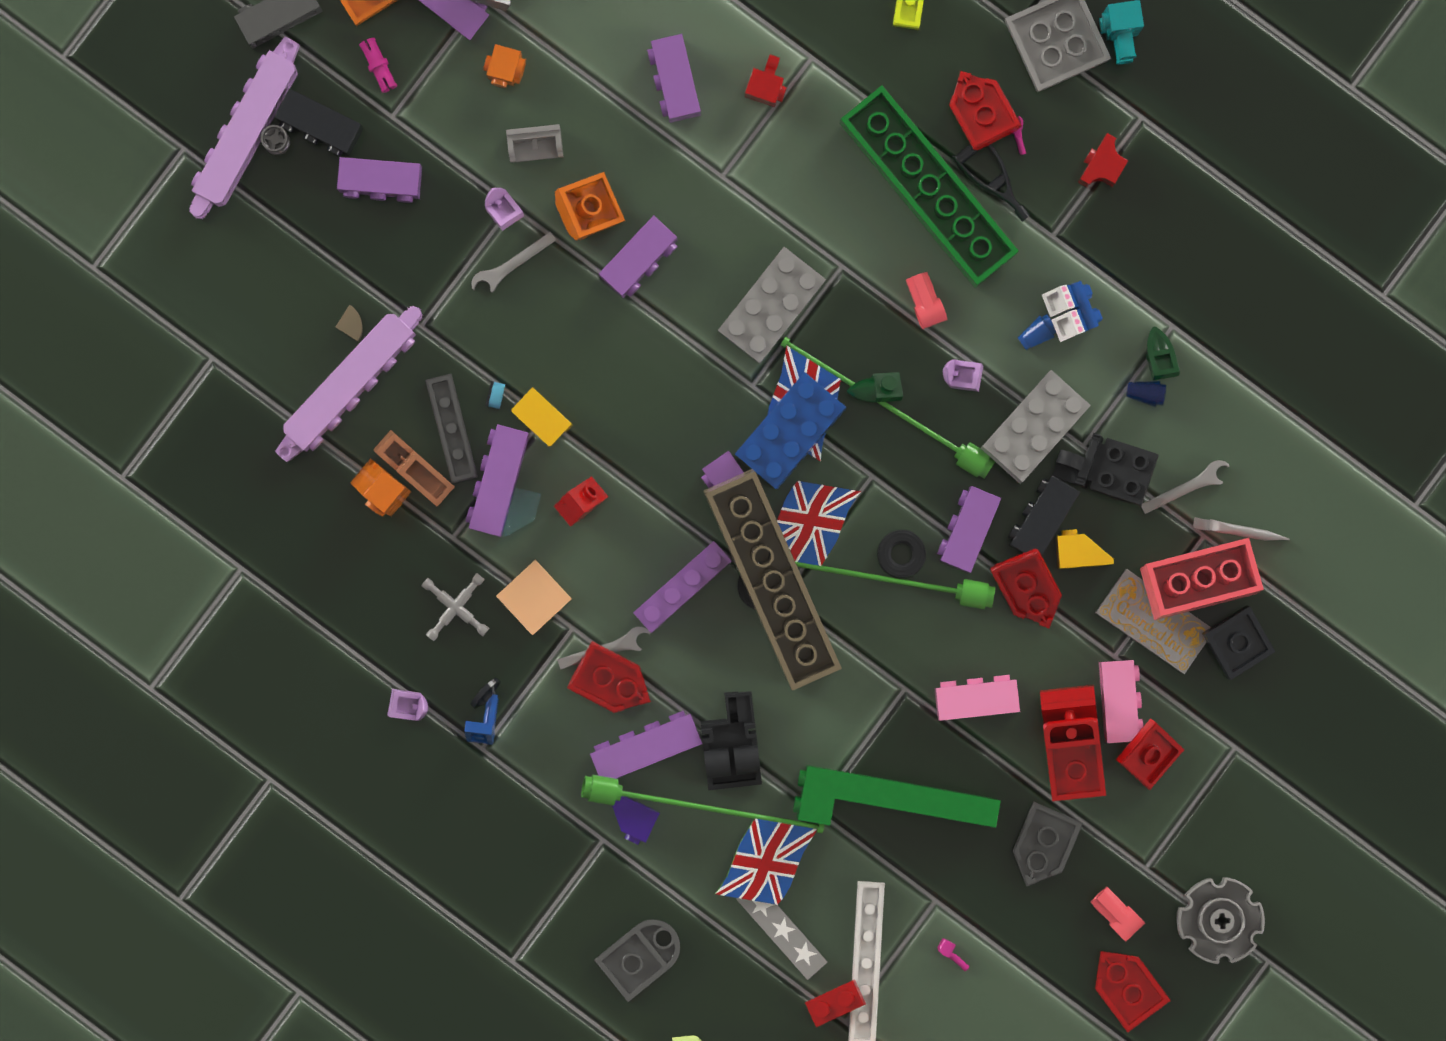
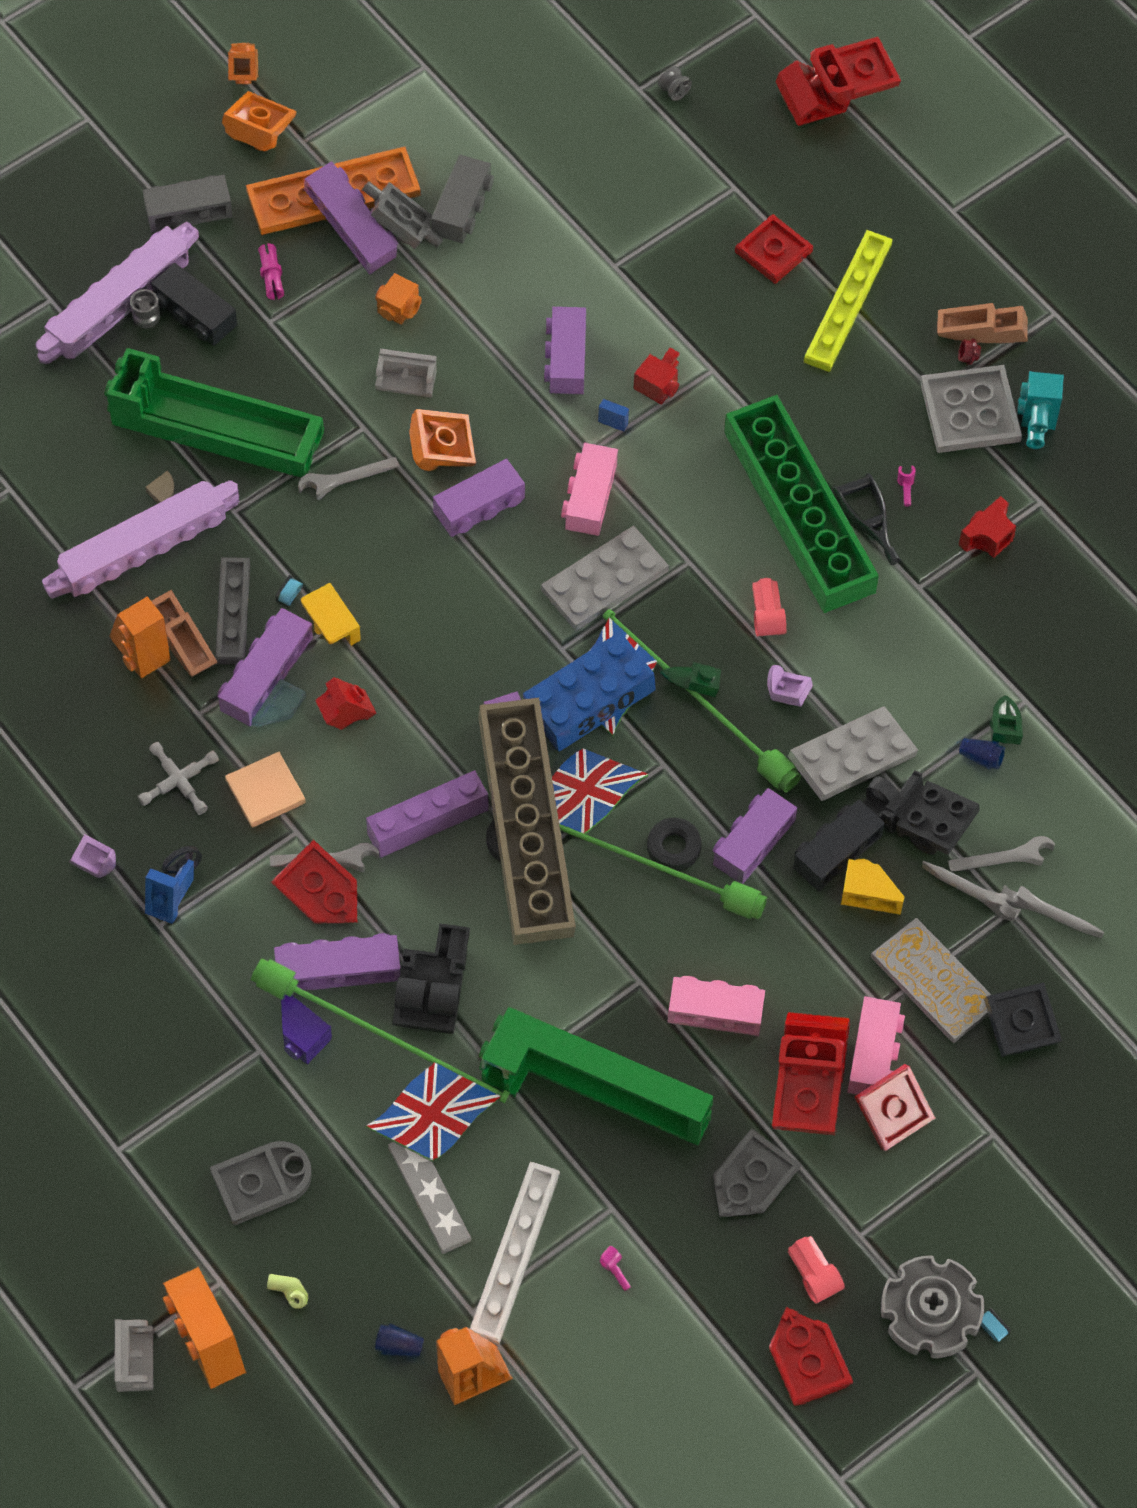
camera: 15 degrees right, 25 degrees down
medium lavender brick [337,157,422,203] -> none
lavender plate [485,188,524,231] -> none
red plate [805,980,866,1027] -> none
red tile [949,71,1022,150] -> none
red tile [990,549,1062,628] -> none
blue cone [1018,314,1056,350] -> none
hips [1042,281,1103,342] -> none
coral brick [1140,538,1264,620] -> none
none -> green brick [104,348,324,478]
none -> bright pink brick [561,443,618,536]
none -> blue tile [598,399,629,432]
none -> light grey piece [922,861,1021,921]
none -> medium azure piece [981,1308,1011,1342]

